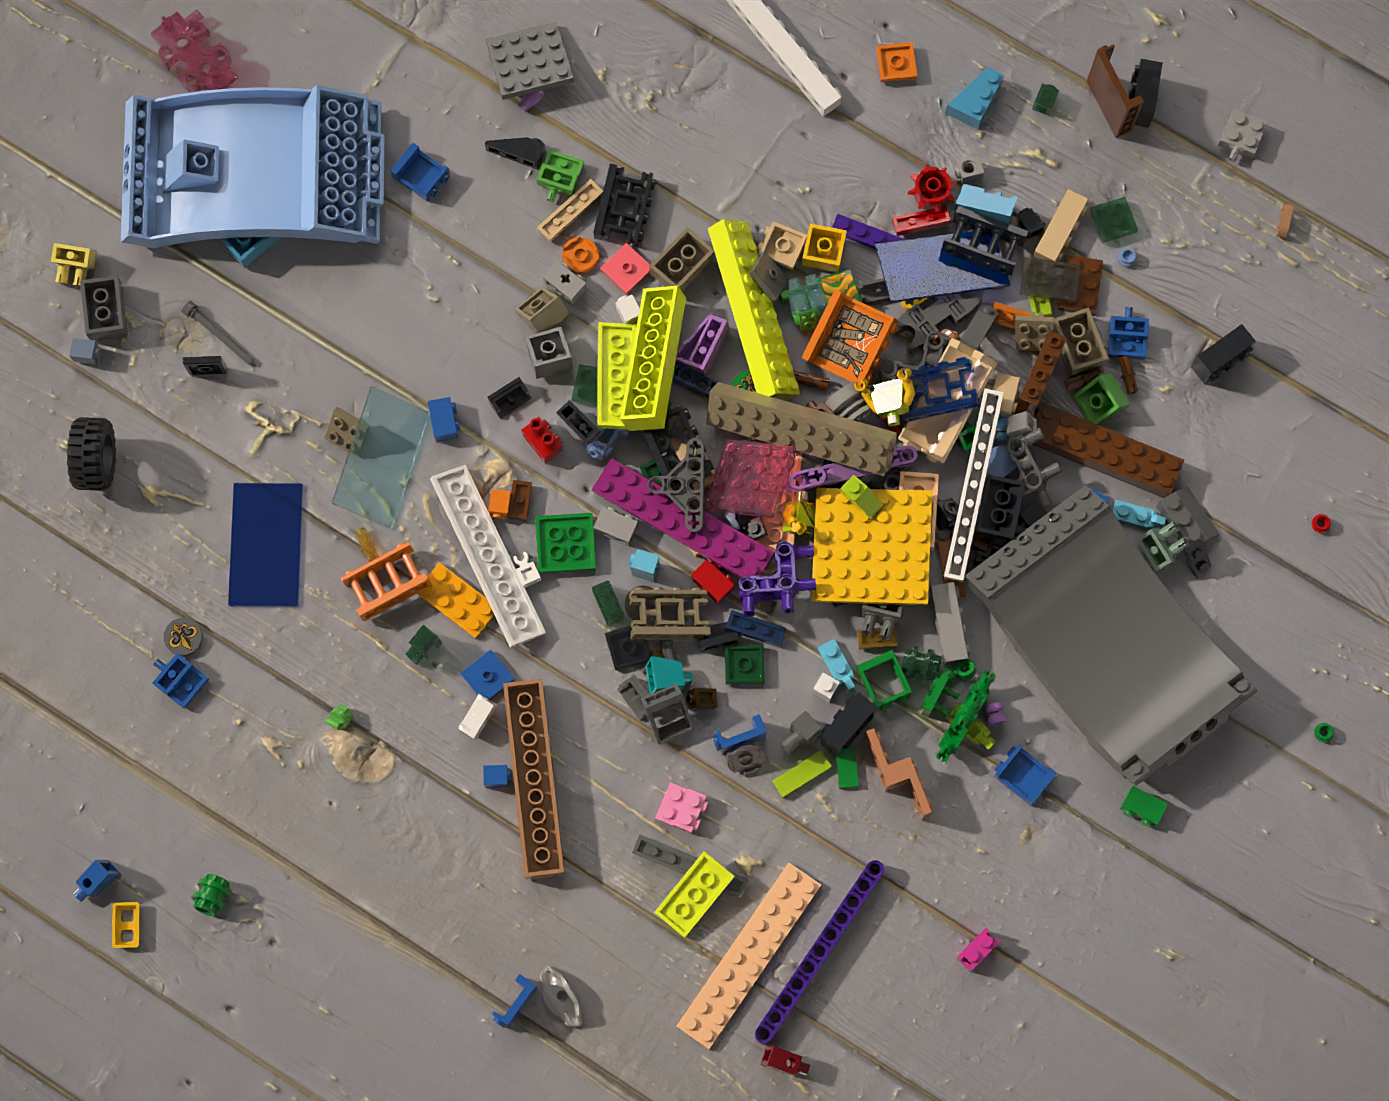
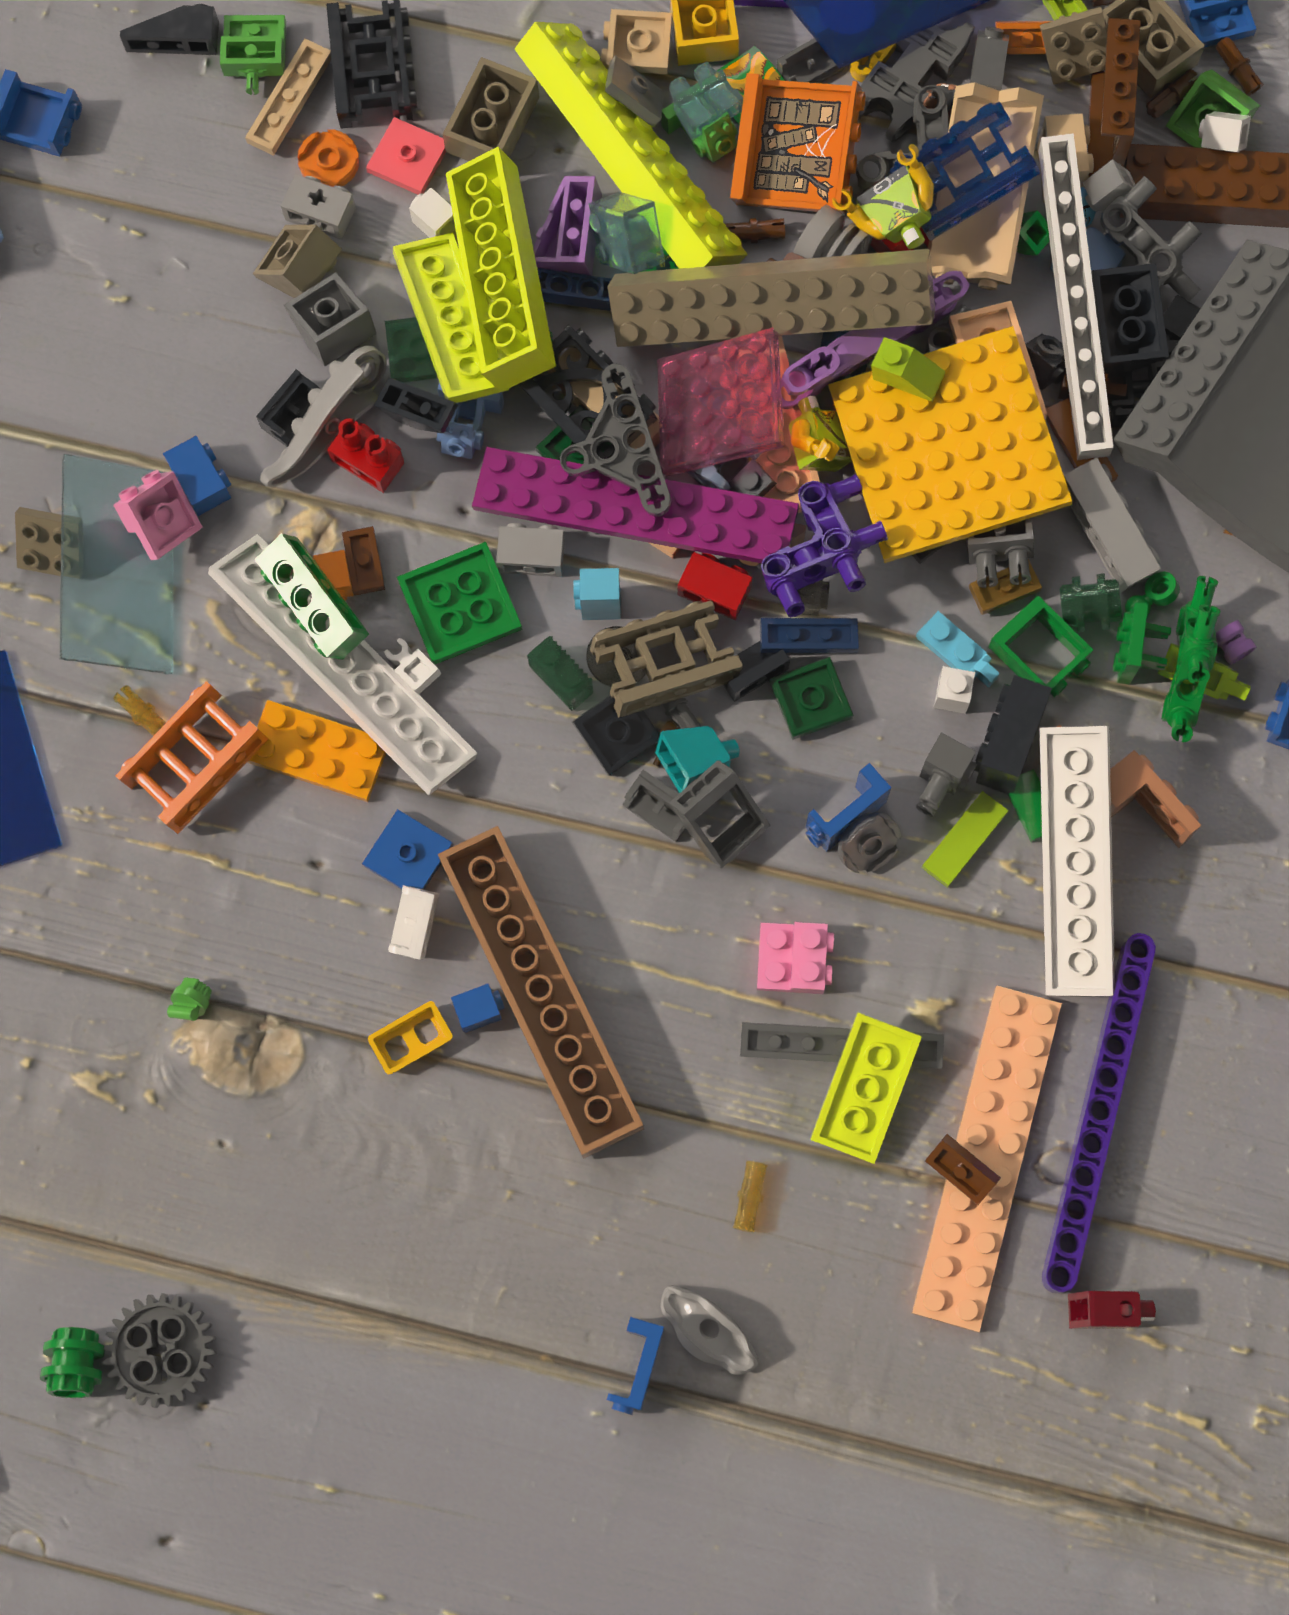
camera: 15 degrees left, 0 degrees up
clear green hips [405,625,442,665] -> none
dark brown bracket [686,688,717,710] -> none
none -> dark grey gear [103,1293,217,1408]
none -> bright pink plate [113,470,203,560]
none -> brick [255,533,369,660]
none -> light grey animal [260,346,387,487]
none -> yellow piece [368,1001,453,1074]
none -> clear light blue brick [588,192,665,274]
none -> clear yellow pin [733,1161,768,1233]
none -> reddish brown plate [925,1134,1001,1205]
none -> white plate [1040,726,1115,996]
none -> white brick [1199,111,1251,152]

